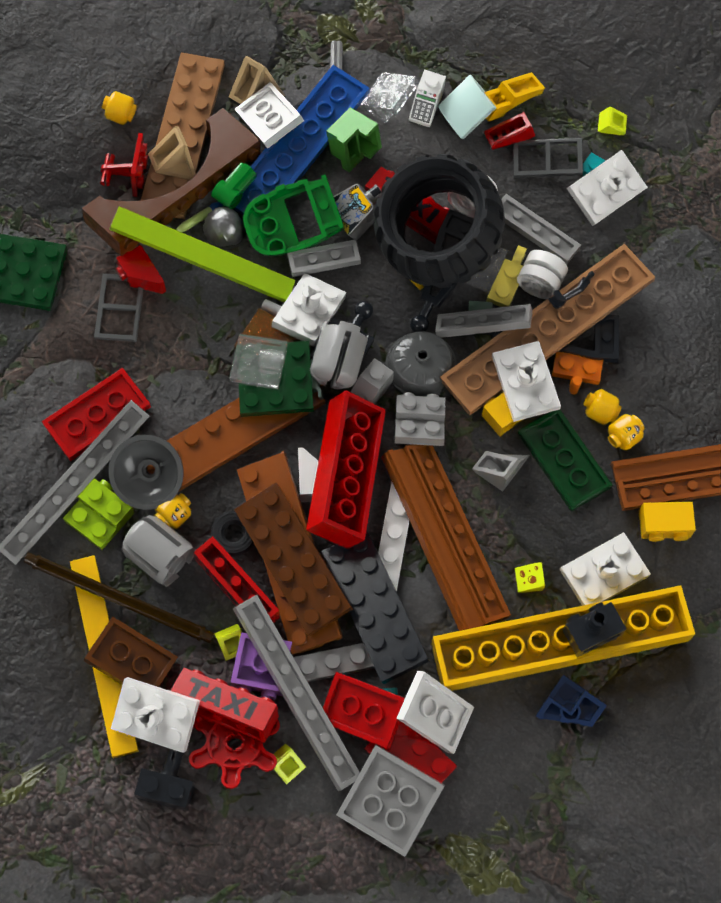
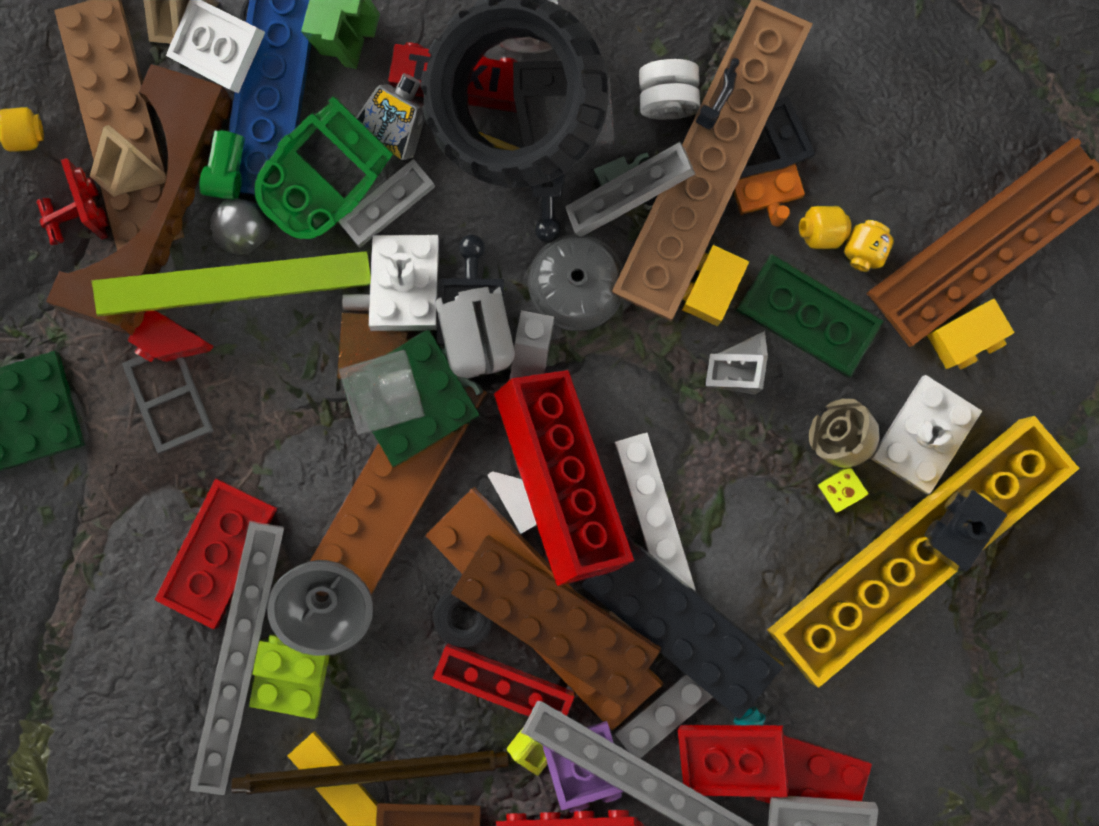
camera: 20 degrees left, 15 degrees up
light grey cylinder [122,515,196,587] -> none
yellow head [154,493,191,529] -> none
yellowish green piece [176,202,224,233] -> none
dark orange plate [382,444,511,631] -> none
light grey plate [395,392,445,446] -> none
white plate [397,671,474,754] -> none
light yellow plate [487,245,527,307] -> none
white plate [492,341,561,422] -> none
light grey plate [501,194,581,265] -> none
dark blue slope [536,674,607,727] -> none
none -> dark tan cylinder [809,398,880,468]

